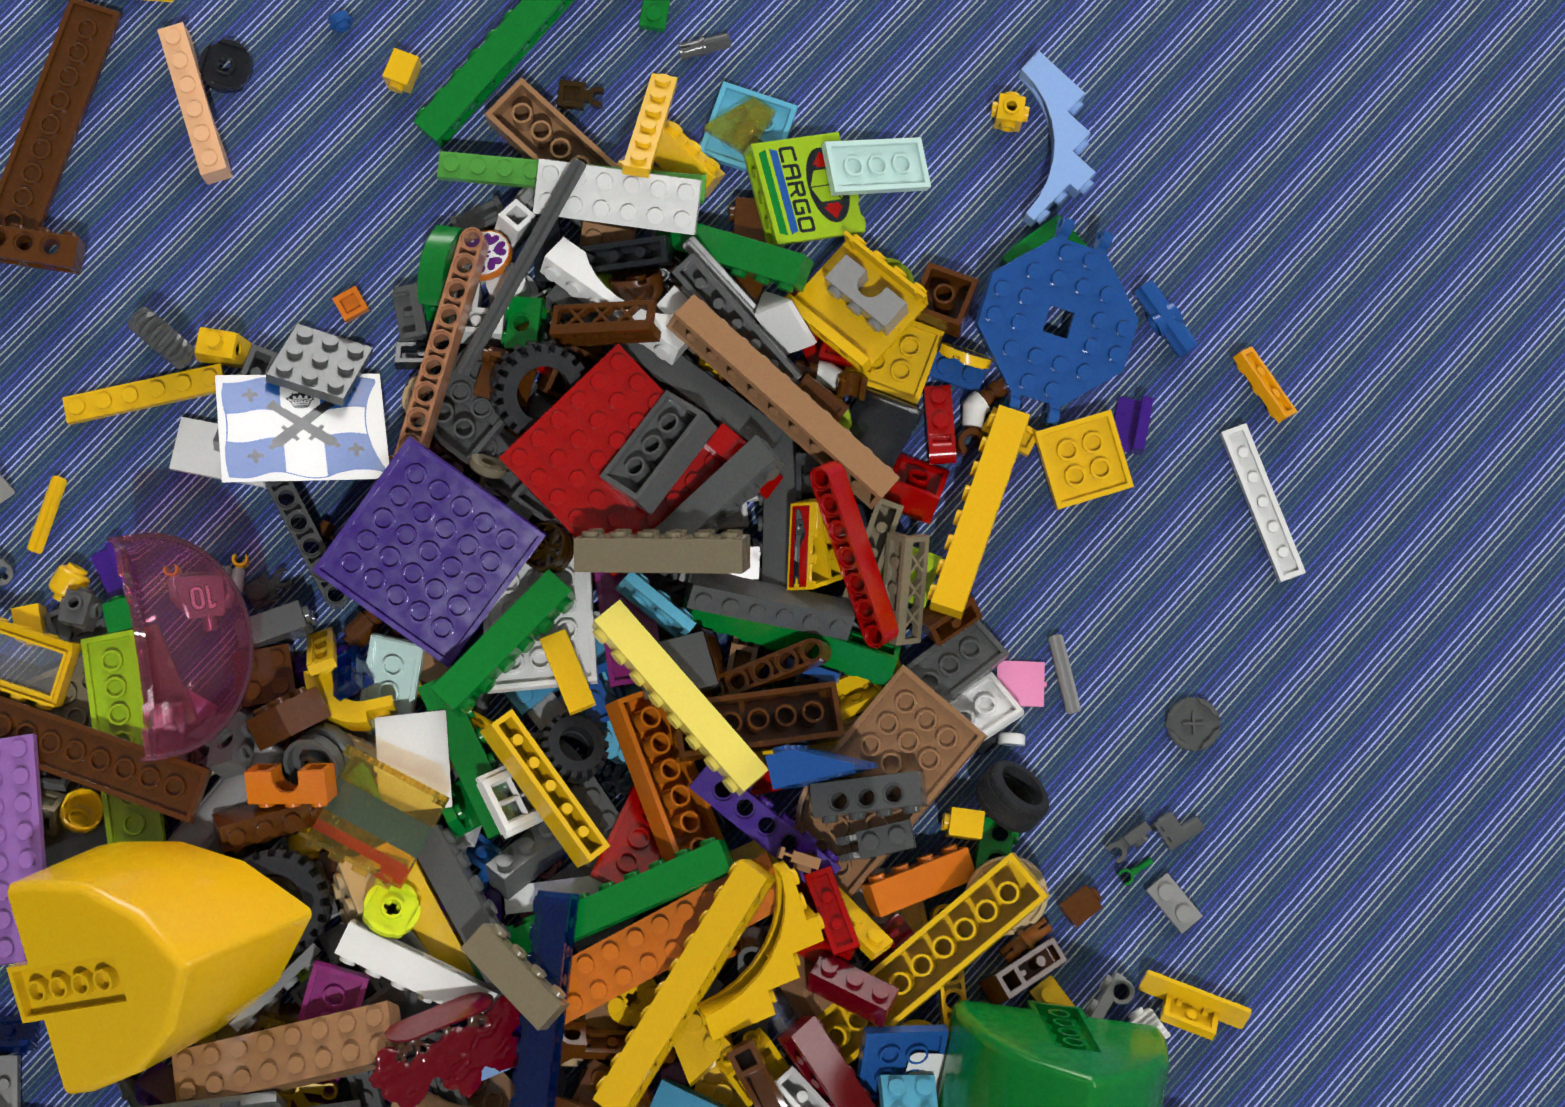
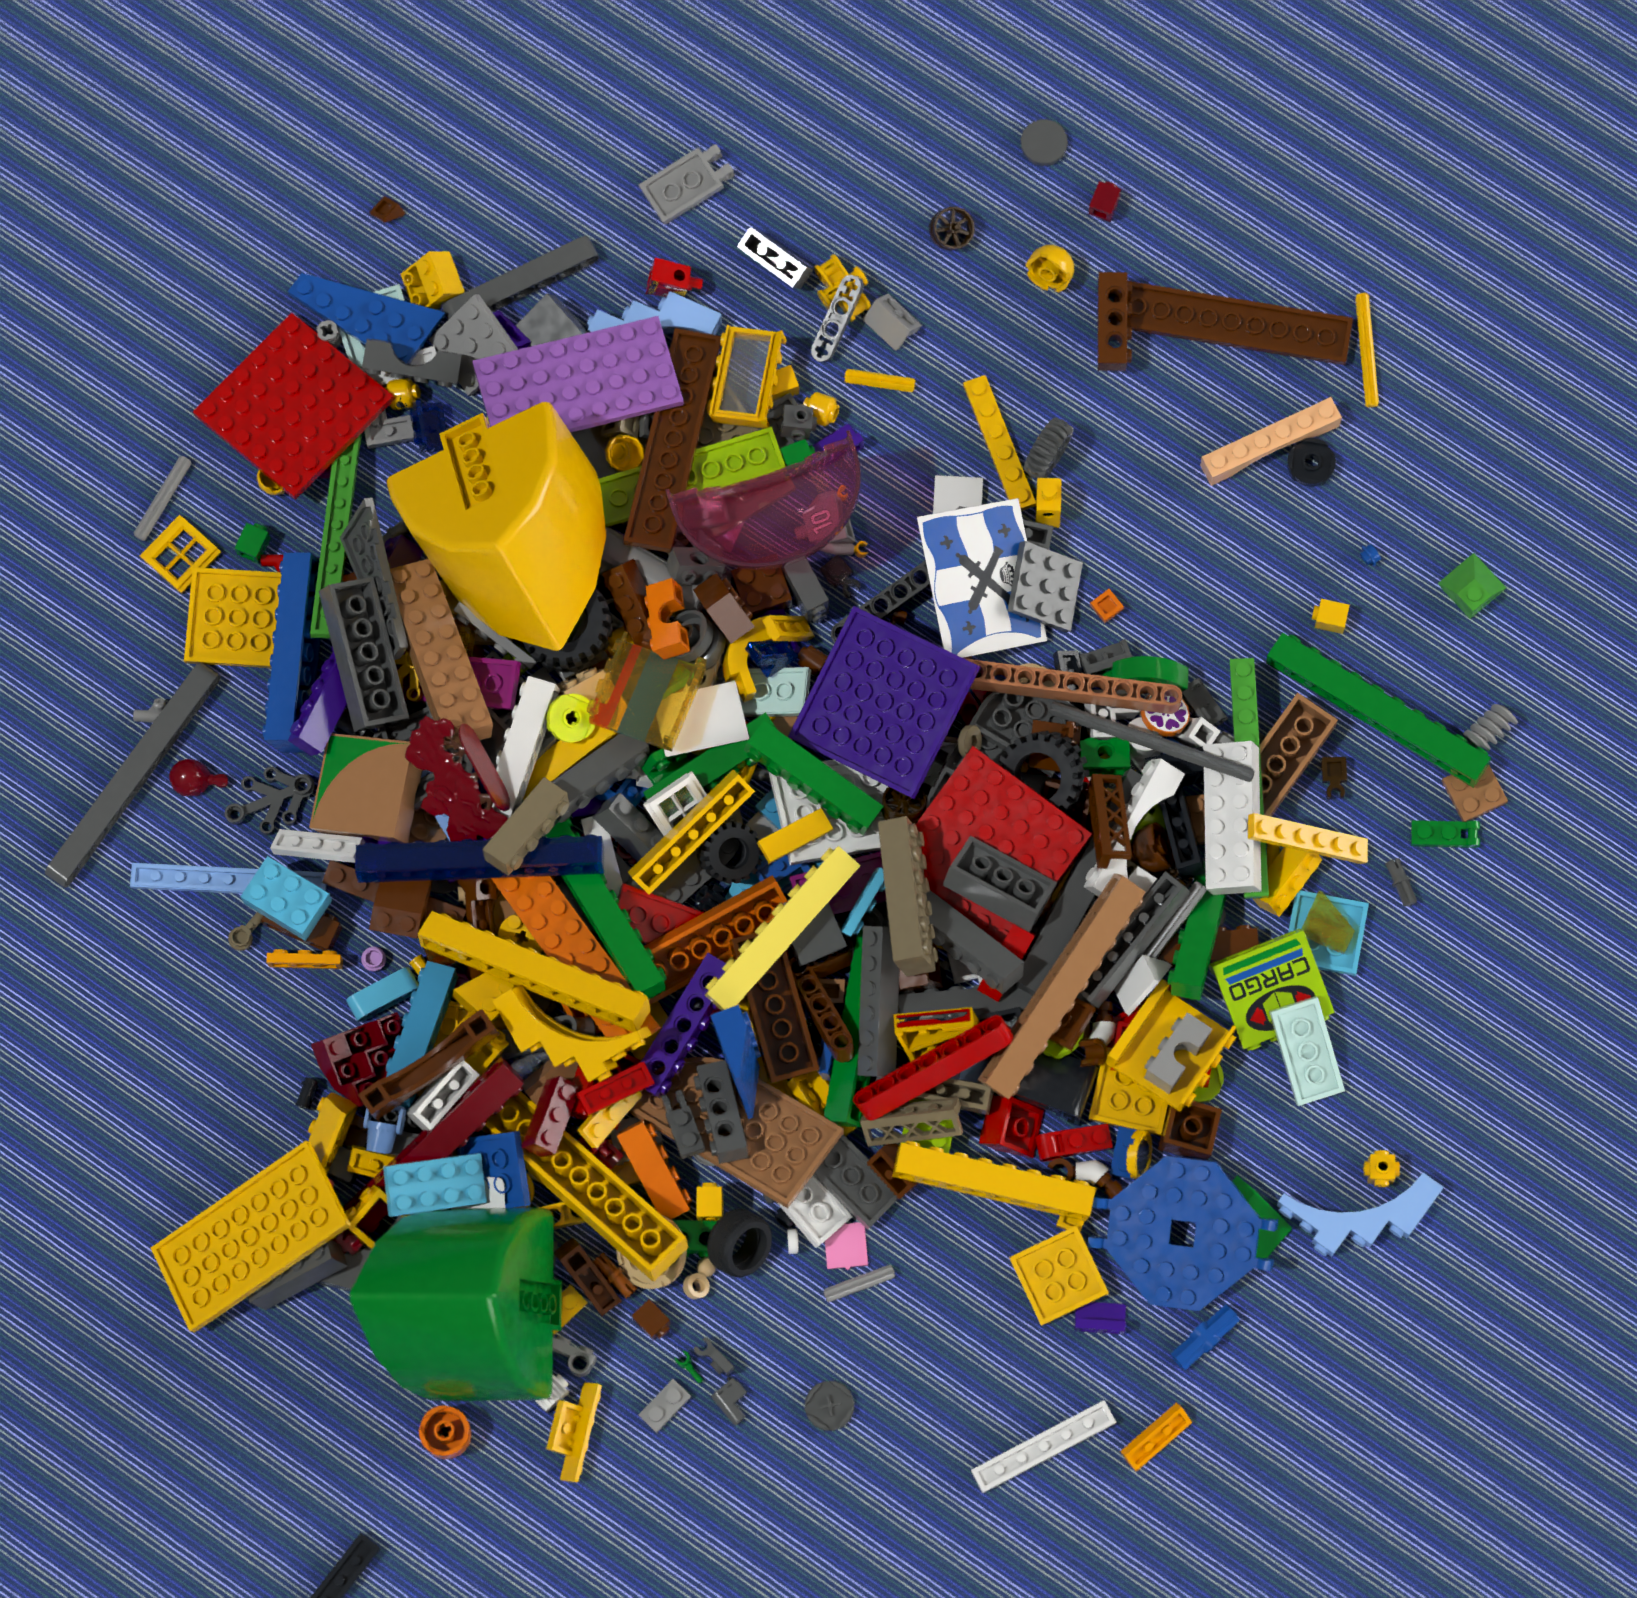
camera: 90 degrees right, 5 degrees down
medium nougat plate [776,846,821,874] -> none
none -> tan plate [683,1257,716,1299]

